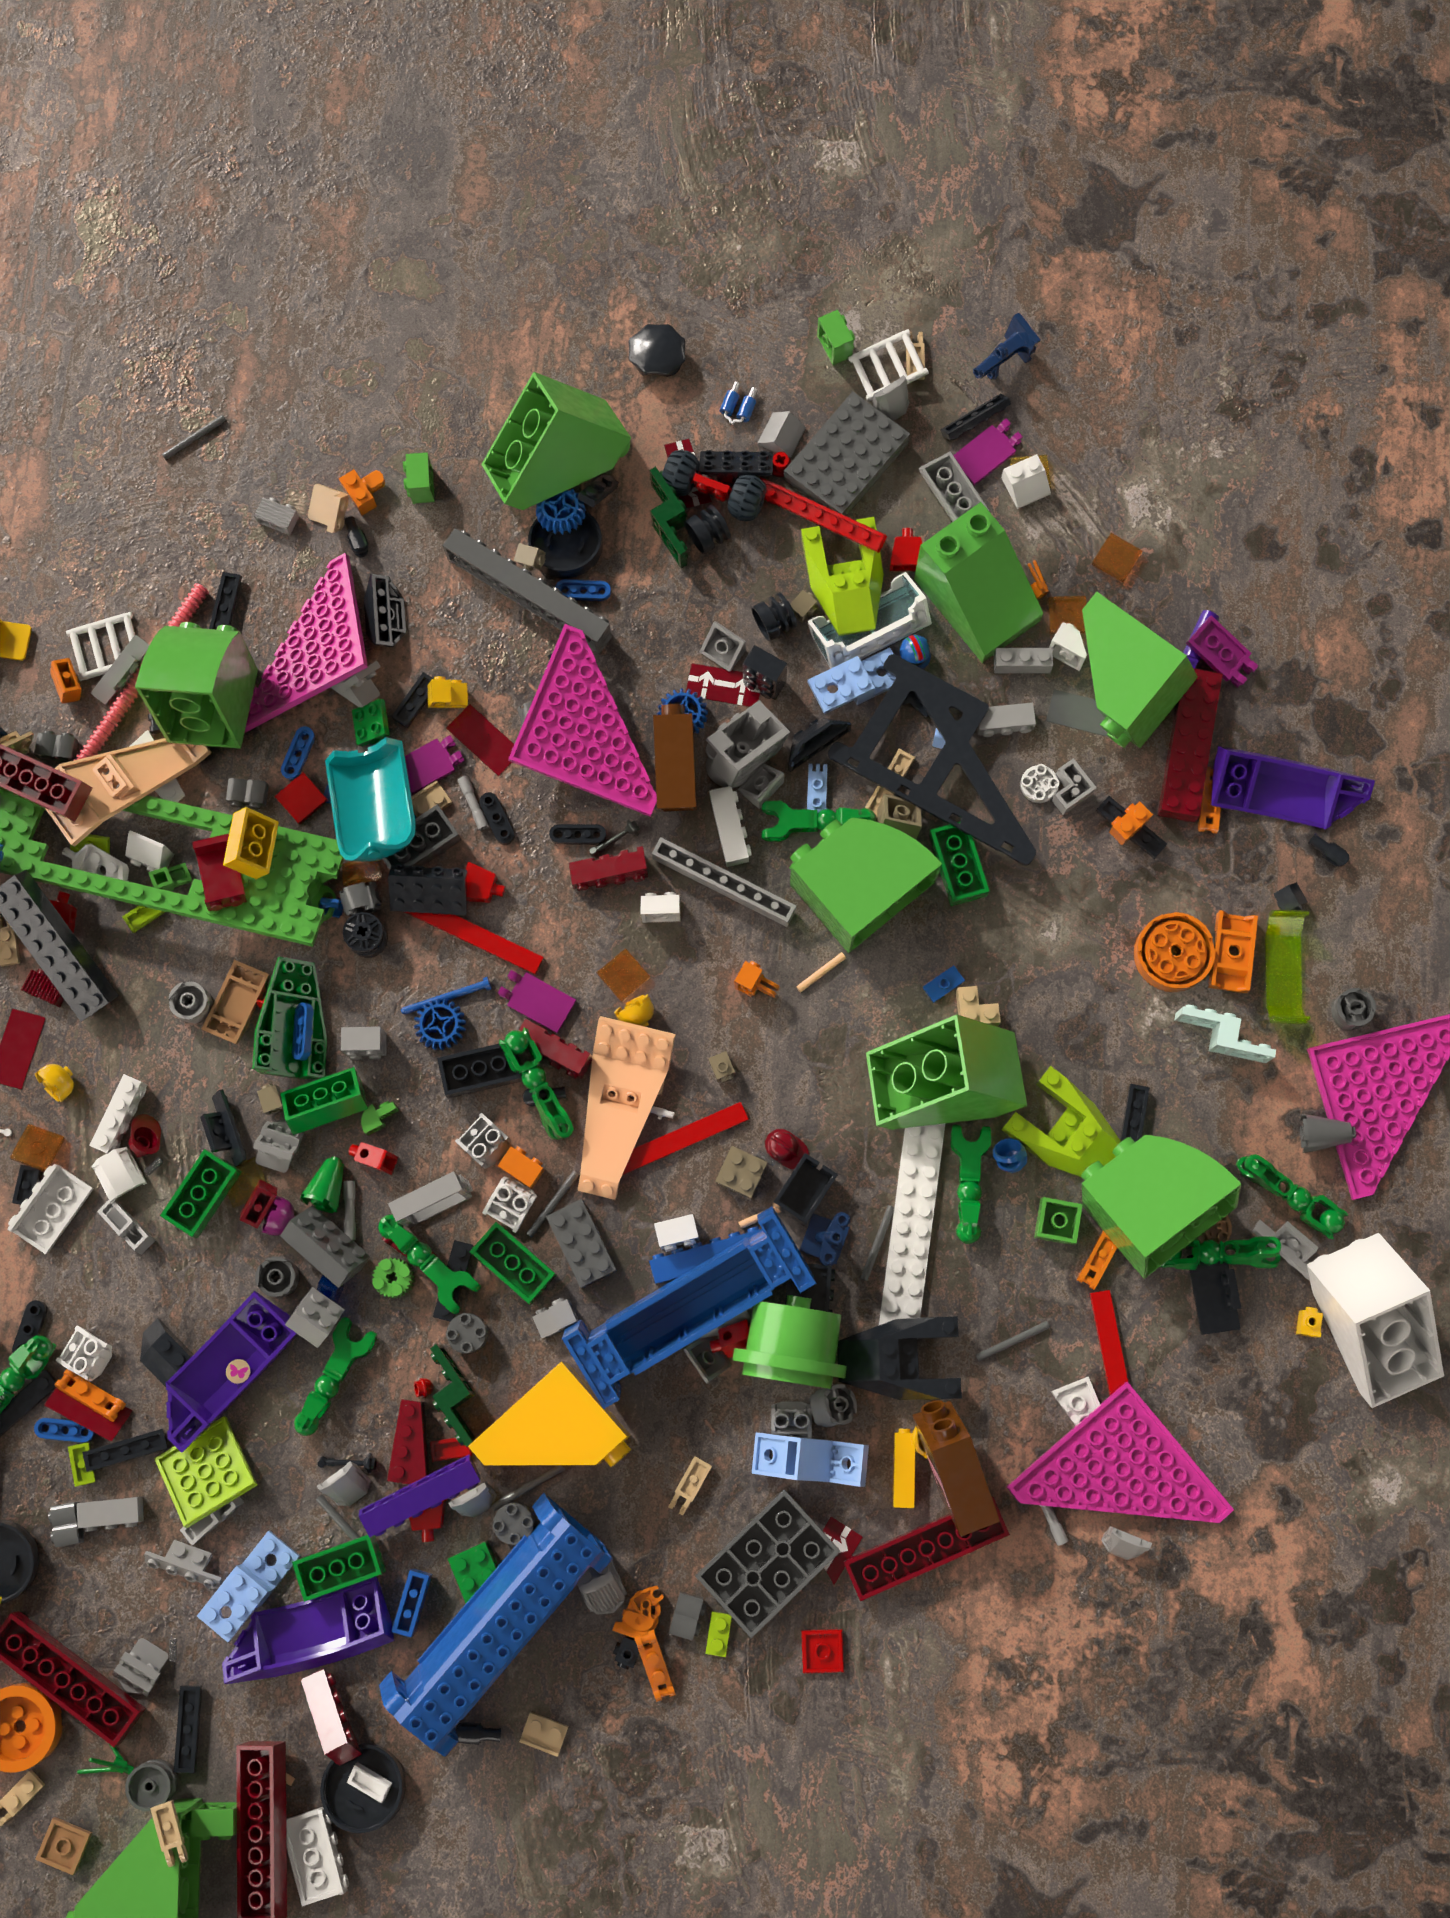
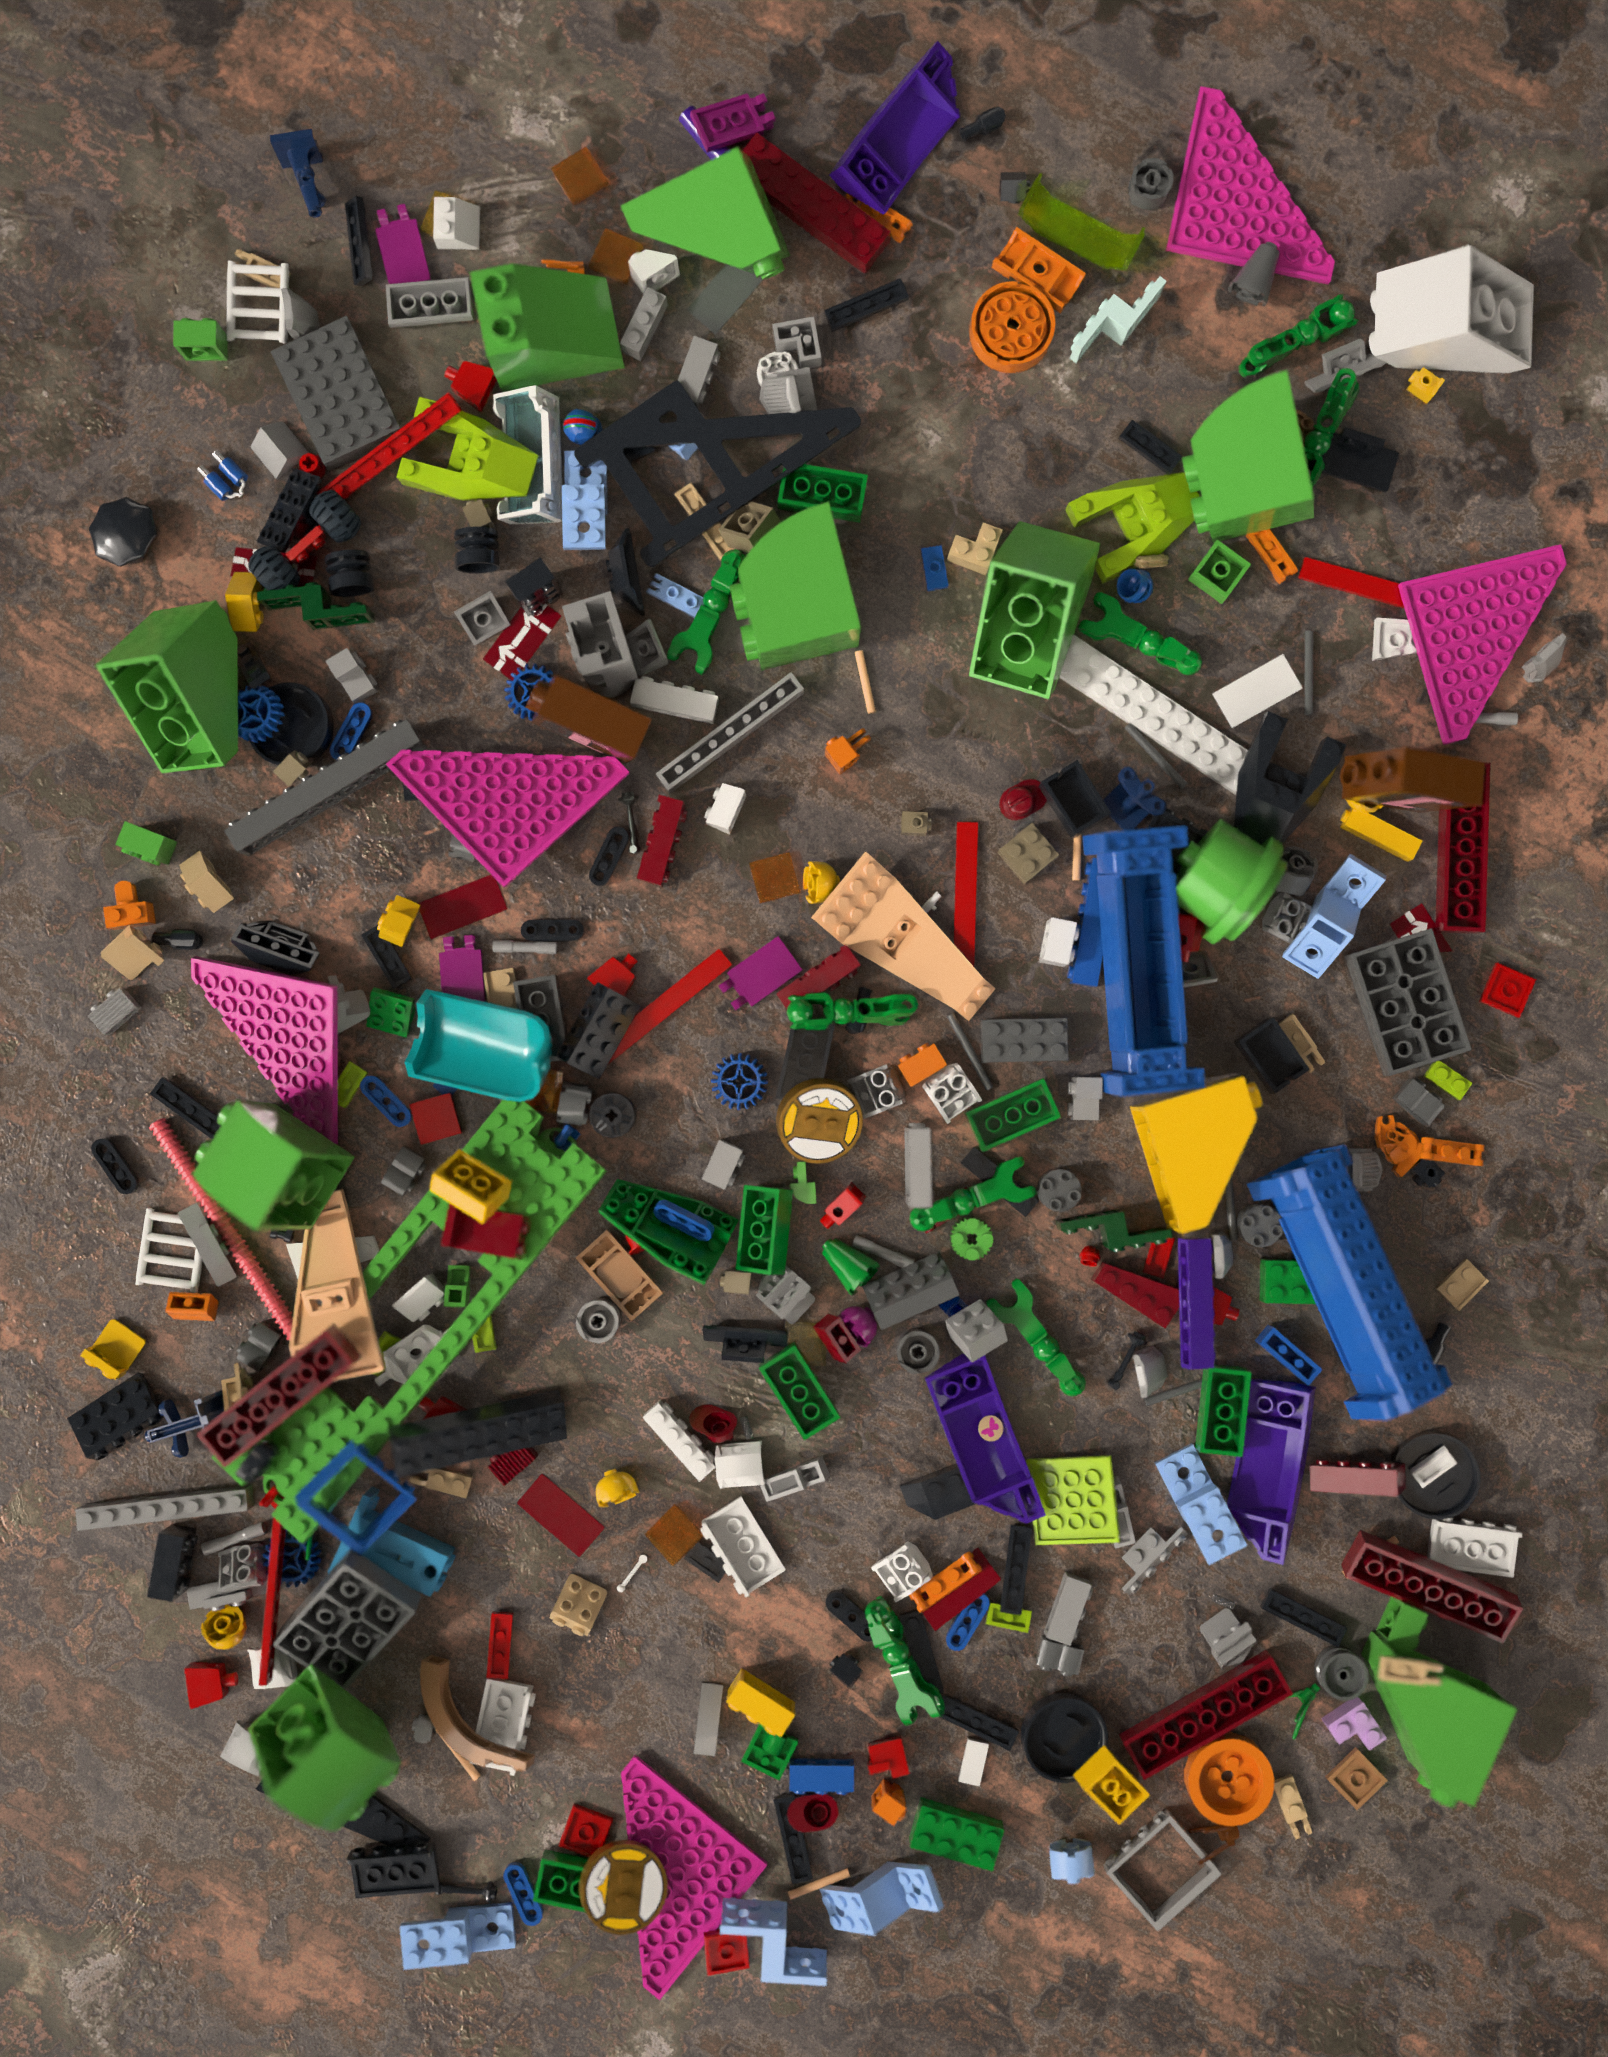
camera: 65 degrees left, 10 degrees up
blue bar [401,977,492,1014] -> none
orange brick [1109,801,1153,845] -> none
none -> black plate [91,1138,139,1194]
none -> tan brick [179,850,234,913]
none -> yellow brick [225,572,264,632]
none -> light grey brick [326,648,378,704]
none -> lime plate [338,1061,369,1108]
none -> light grey piece [759,367,817,414]
none -> piece [776,1078,863,1164]
none -> tan axle [1135,554,1169,569]
none -> white sticker [1213,654,1302,728]
none -> black piece [1234,1017,1310,1094]
none -> lavender brick [1321,1697,1387,1750]

